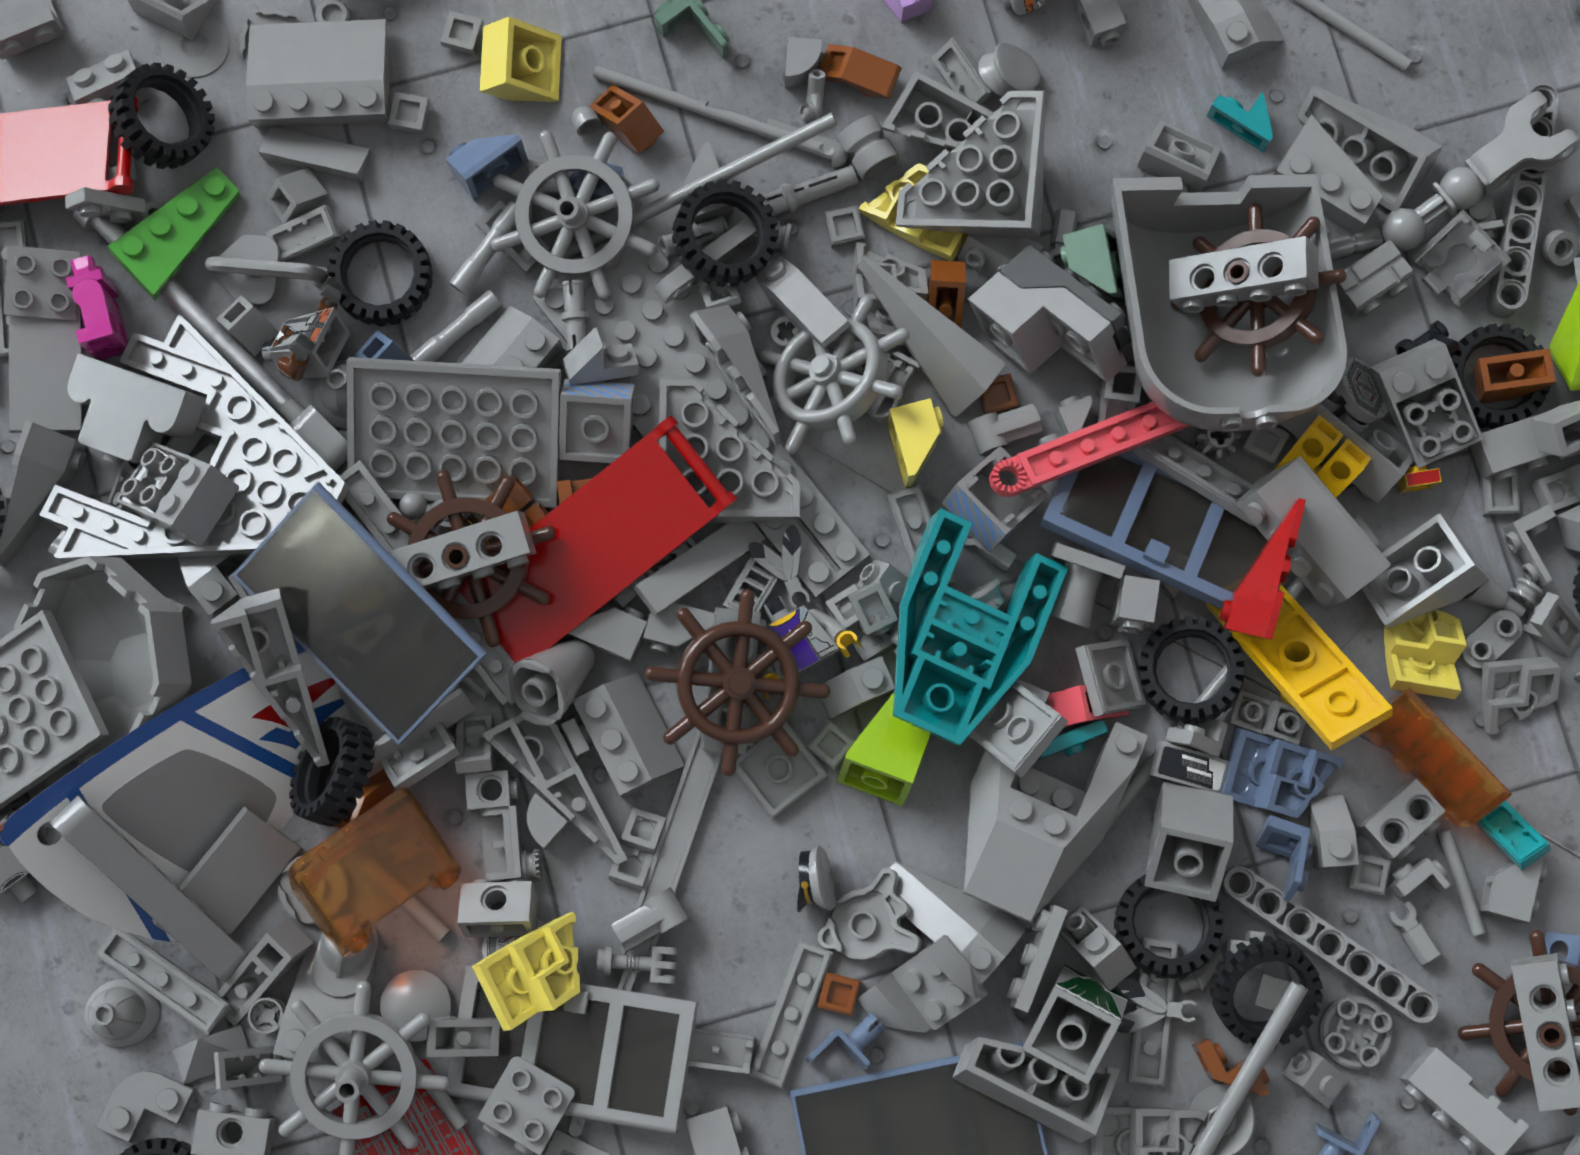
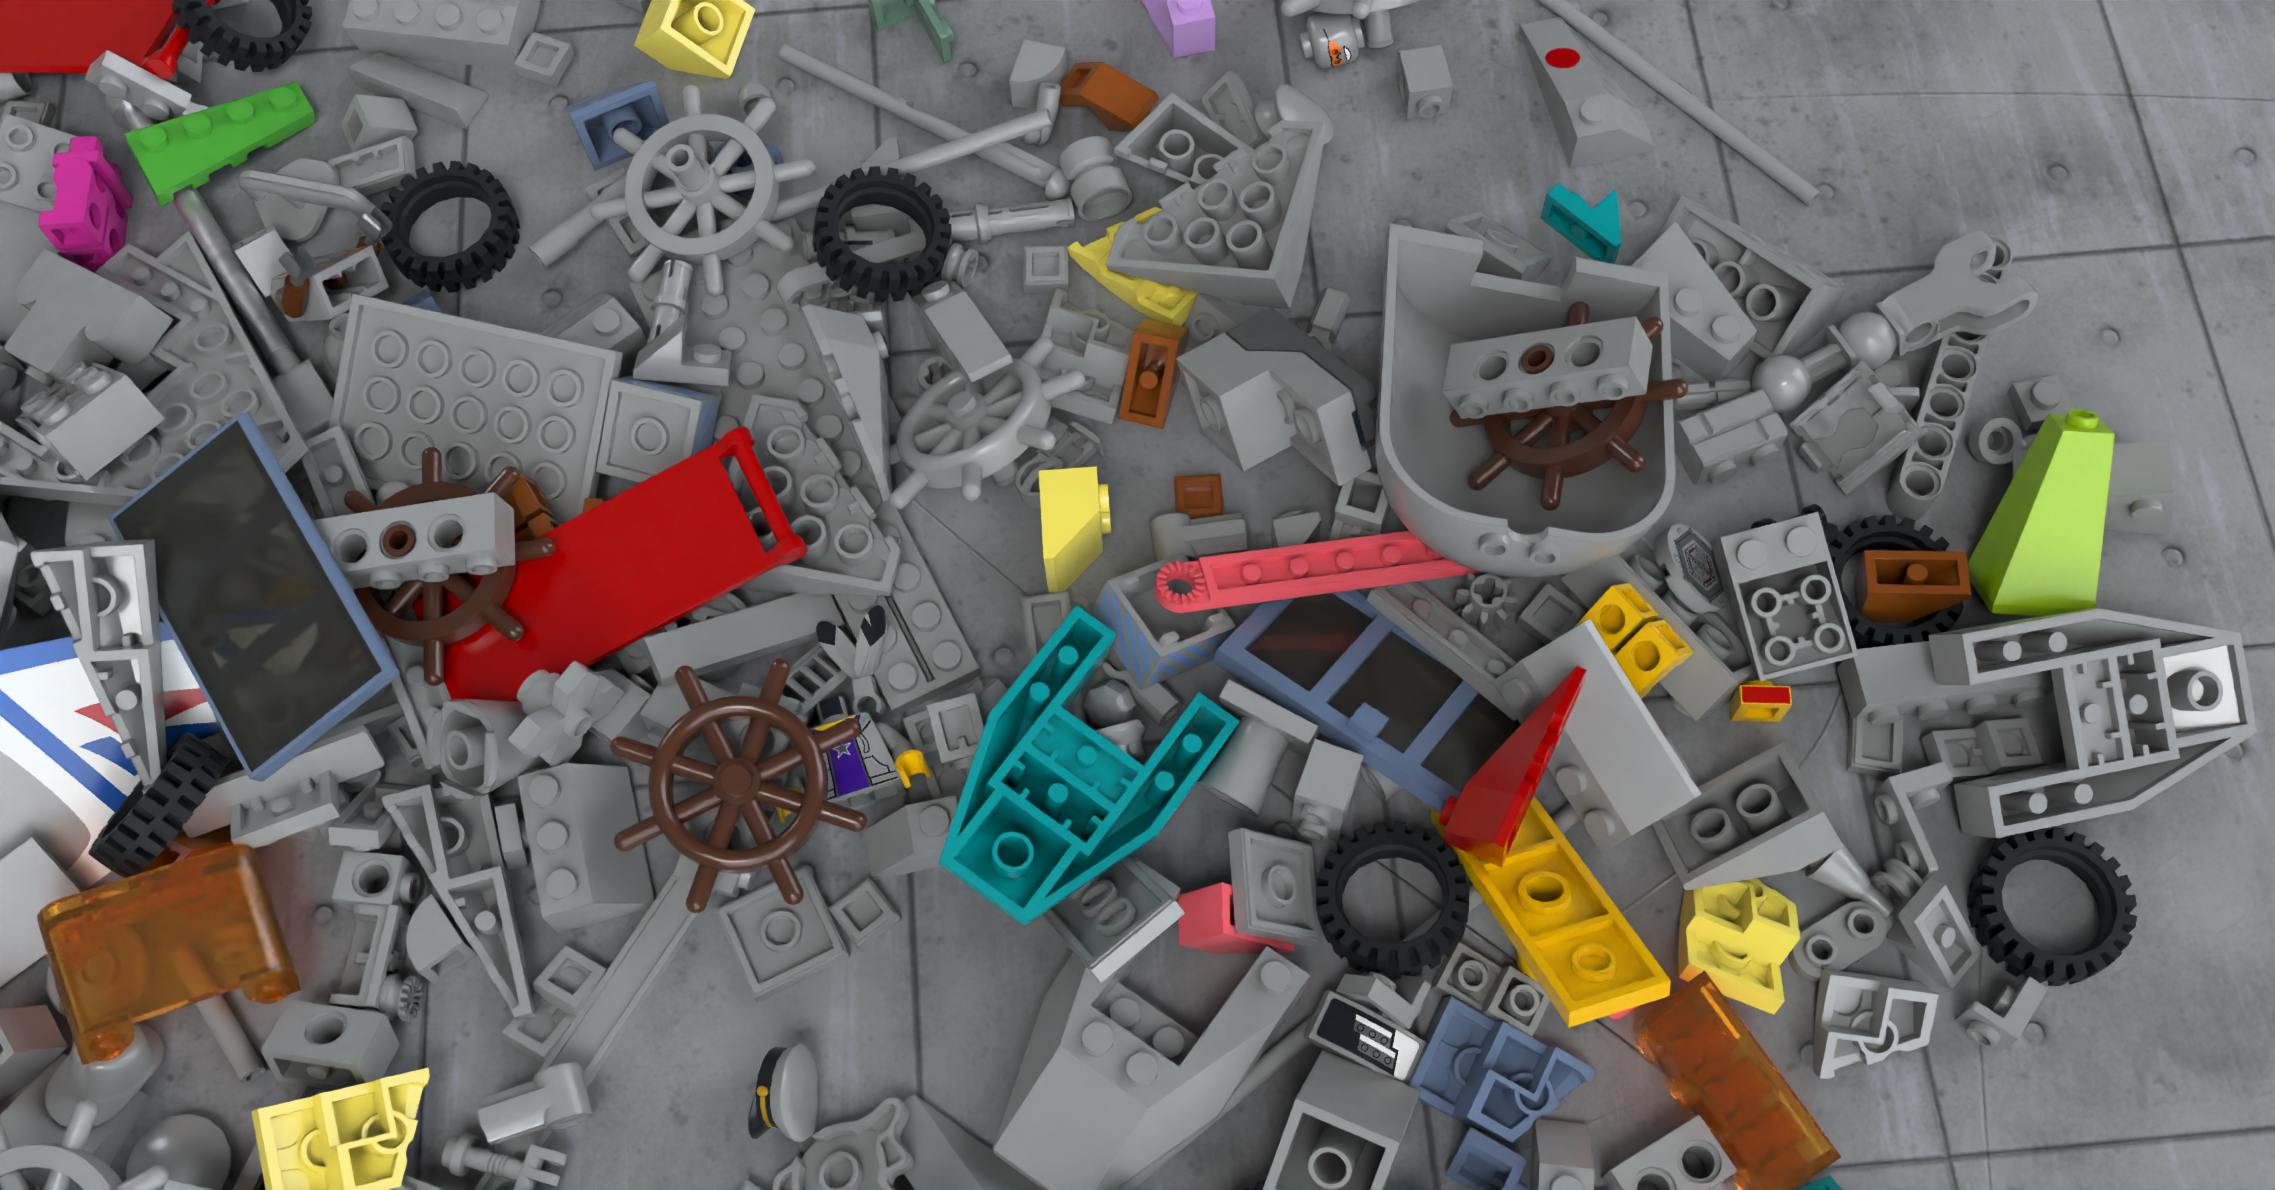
camera: 15 degrees right, 15 degrees down
light grey piece [410,290,502,362] -> none
dark orange slope [588,85,664,154] -> none
lime slope [836,692,931,807] -> none
light grey wedge [855,255,1006,417] -> none
teal plate [1038,719,1108,760] -> none
sand green slope [1060,224,1126,305] -> none
none -> light grey plant [508,660,625,766]
none -> light grey tile [1083,679,1136,728]

